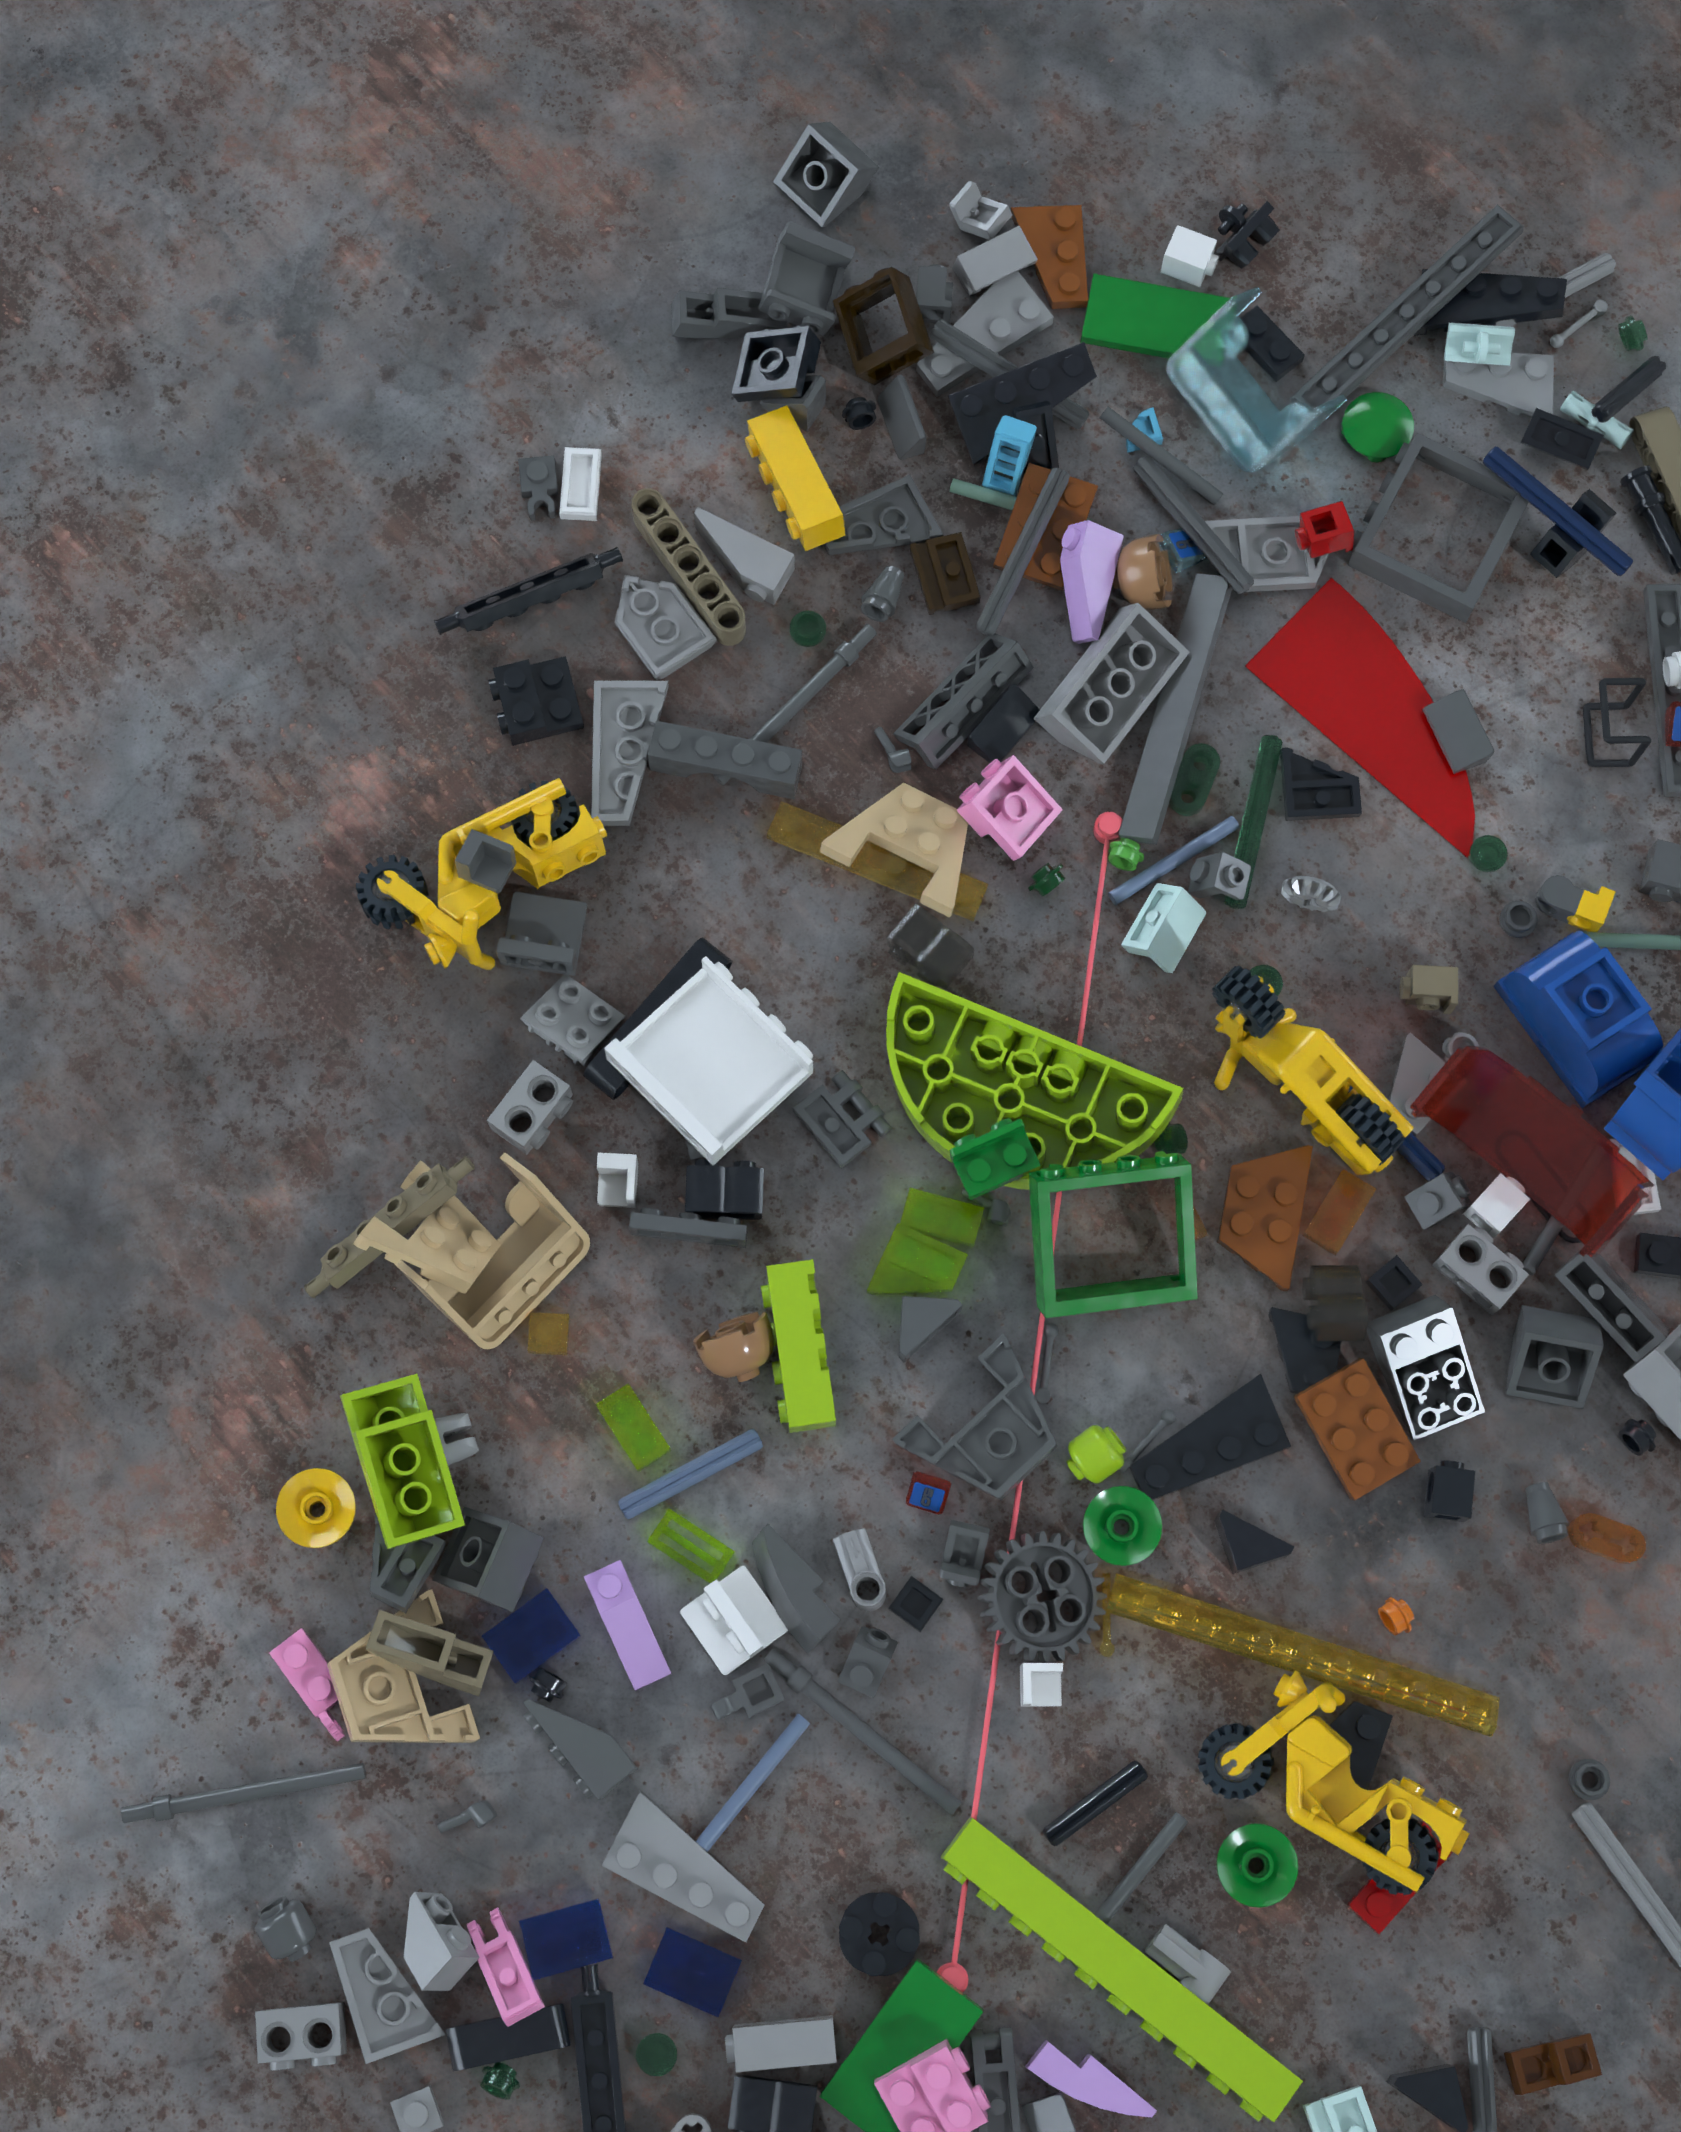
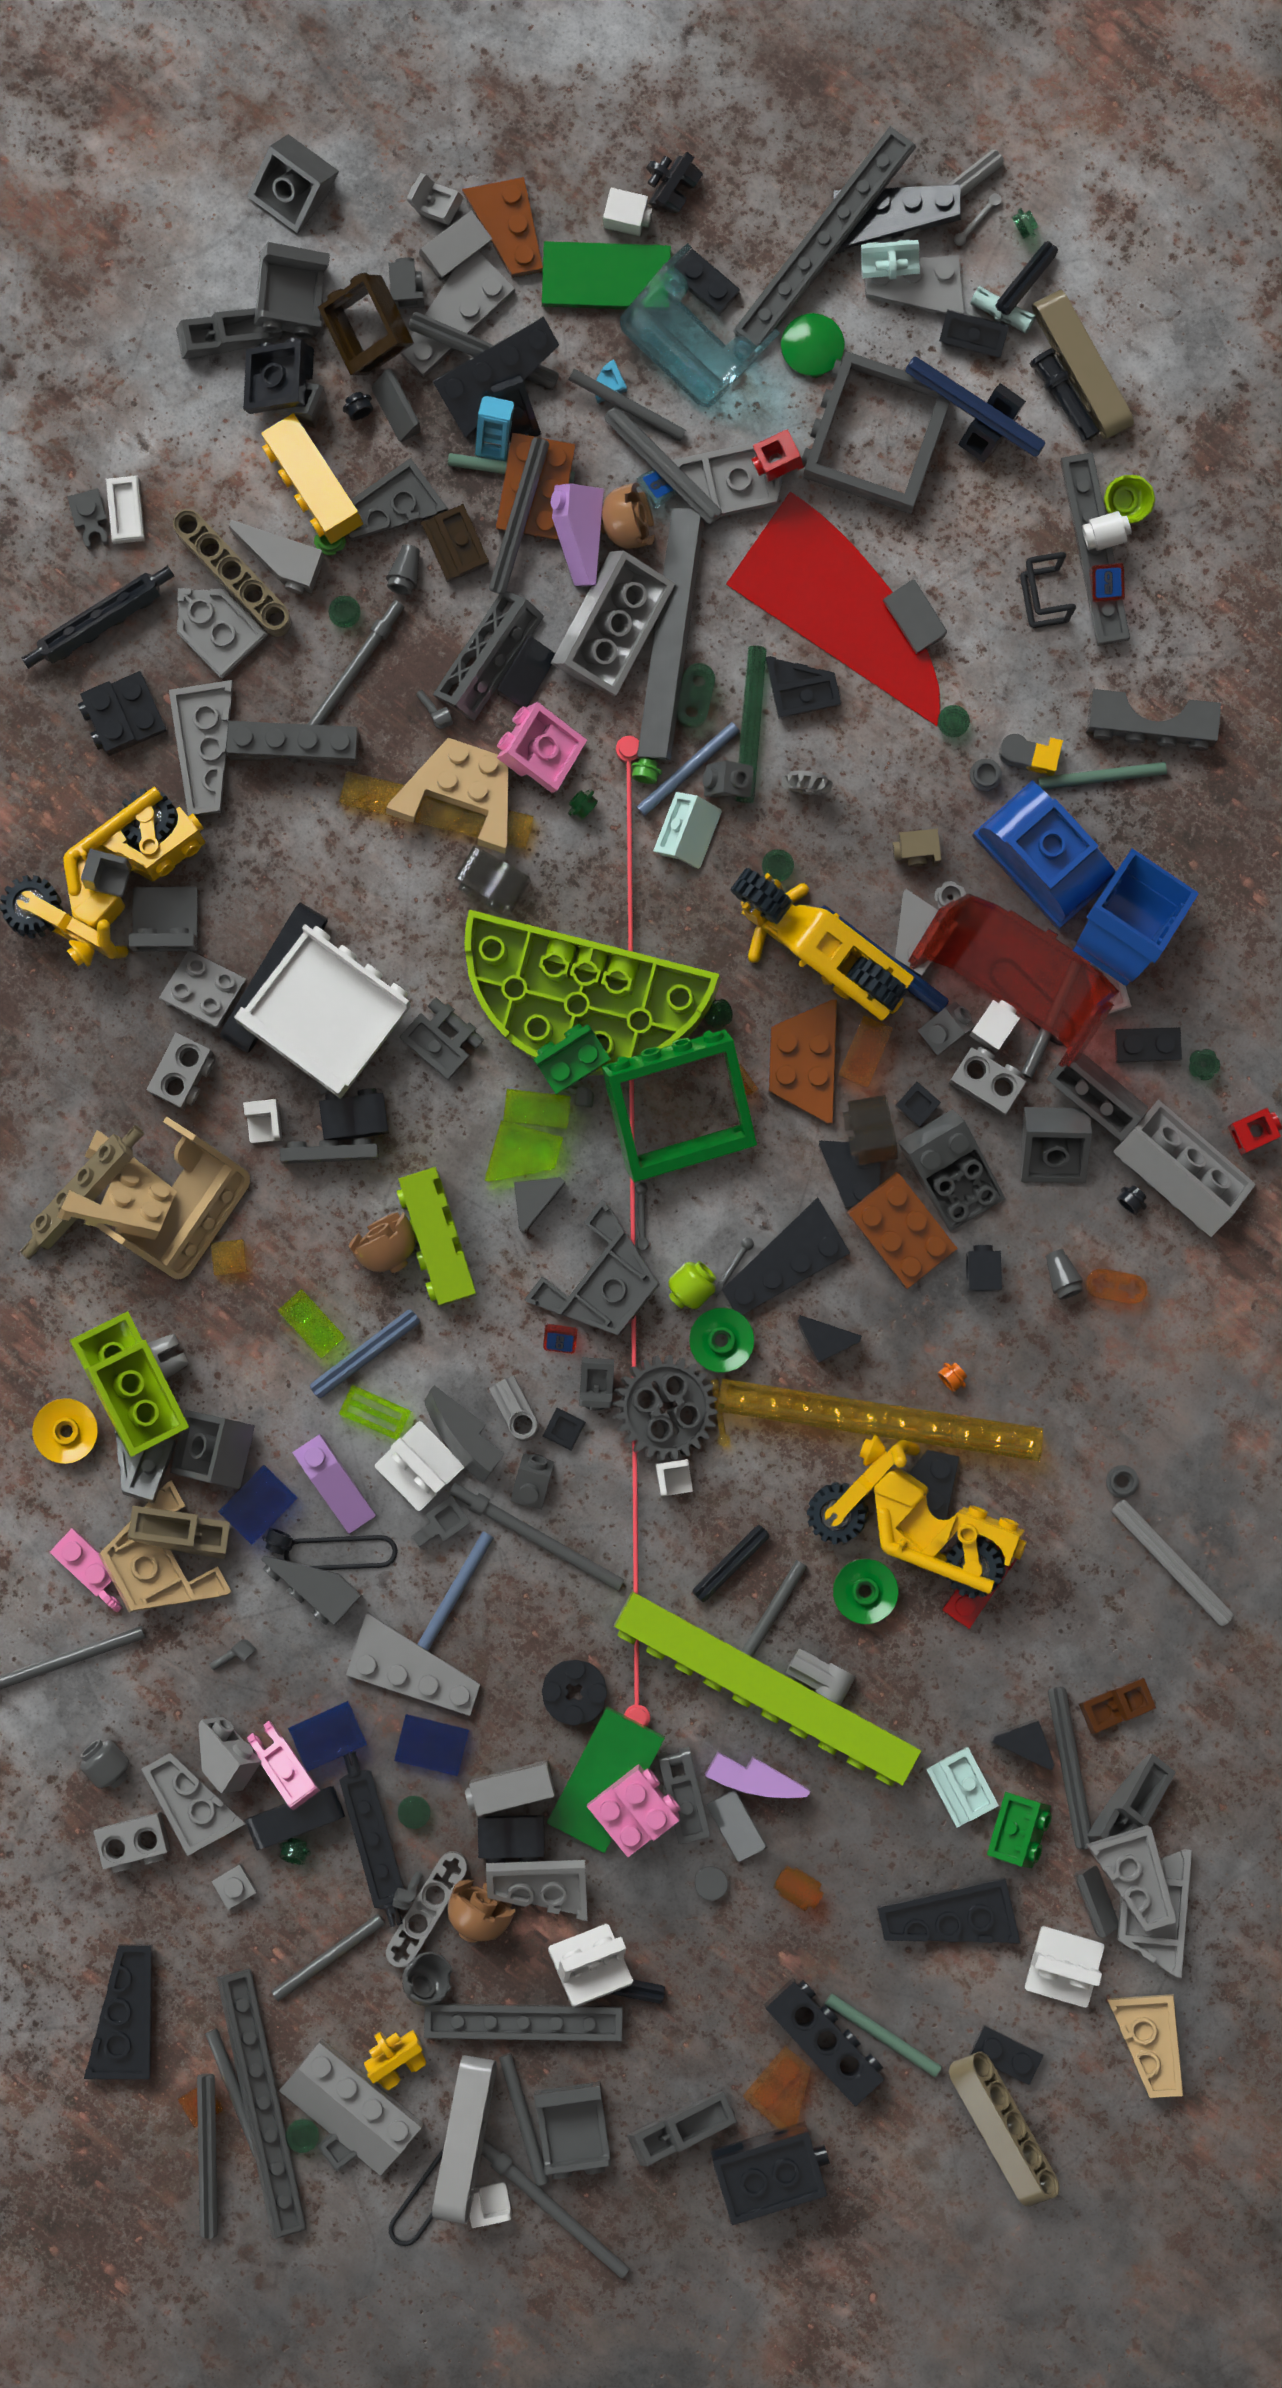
camera: 10 degrees left, 10 degrees up
none -> black piece [284,1535,397,1570]
none -> bright green plate [314,535,346,556]

